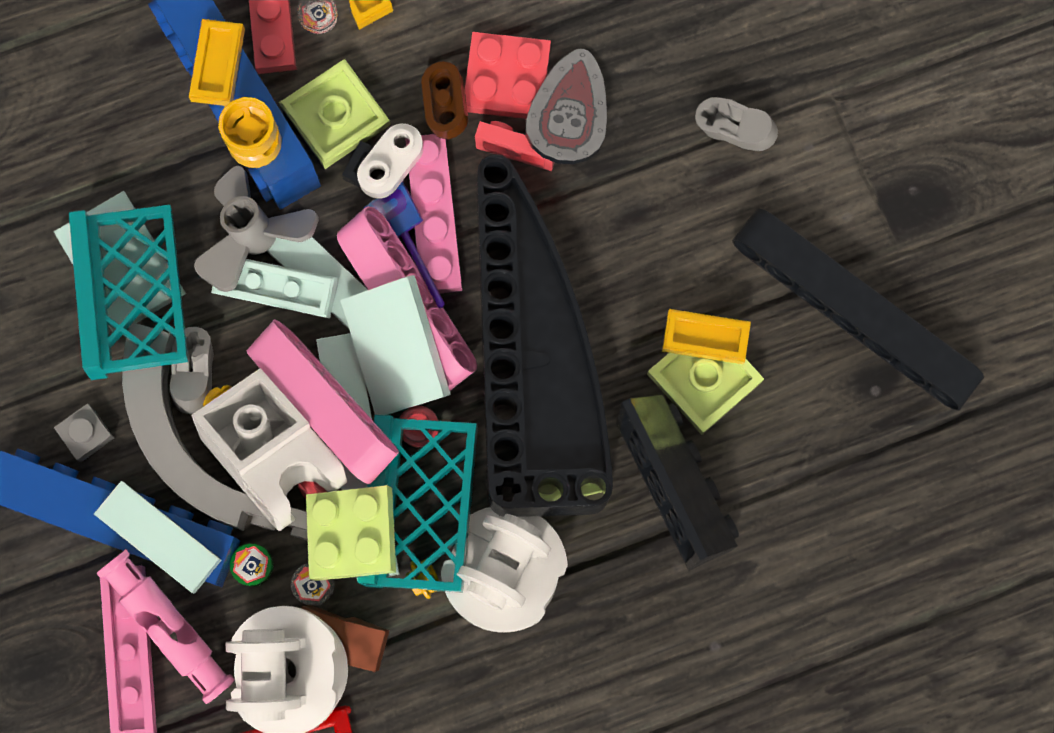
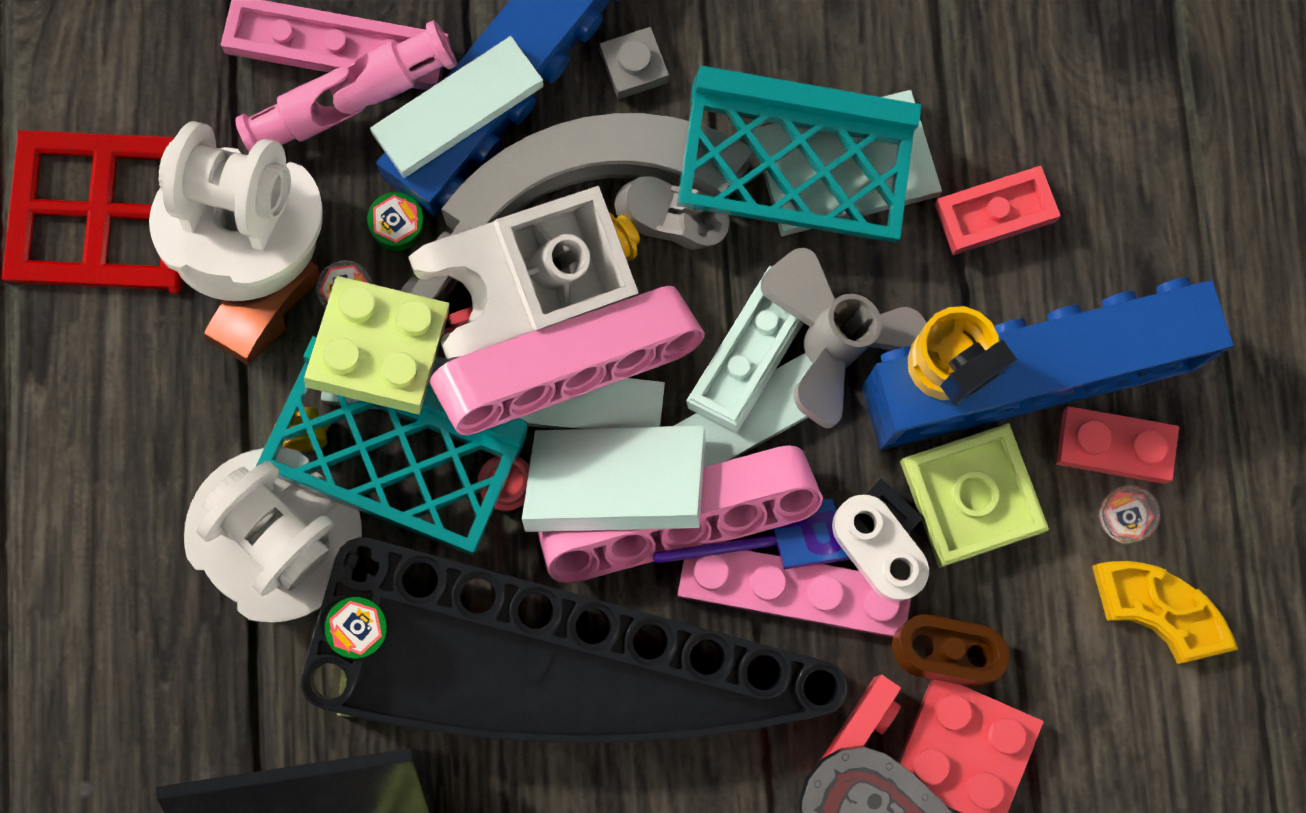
camera: 100 degrees right, 0 degrees up
yellow tile [189,19,245,106] -> none
none -> tile [325,597,387,659]
none -> coral plate [934,166,1061,255]
none -> black plate [940,339,1017,406]

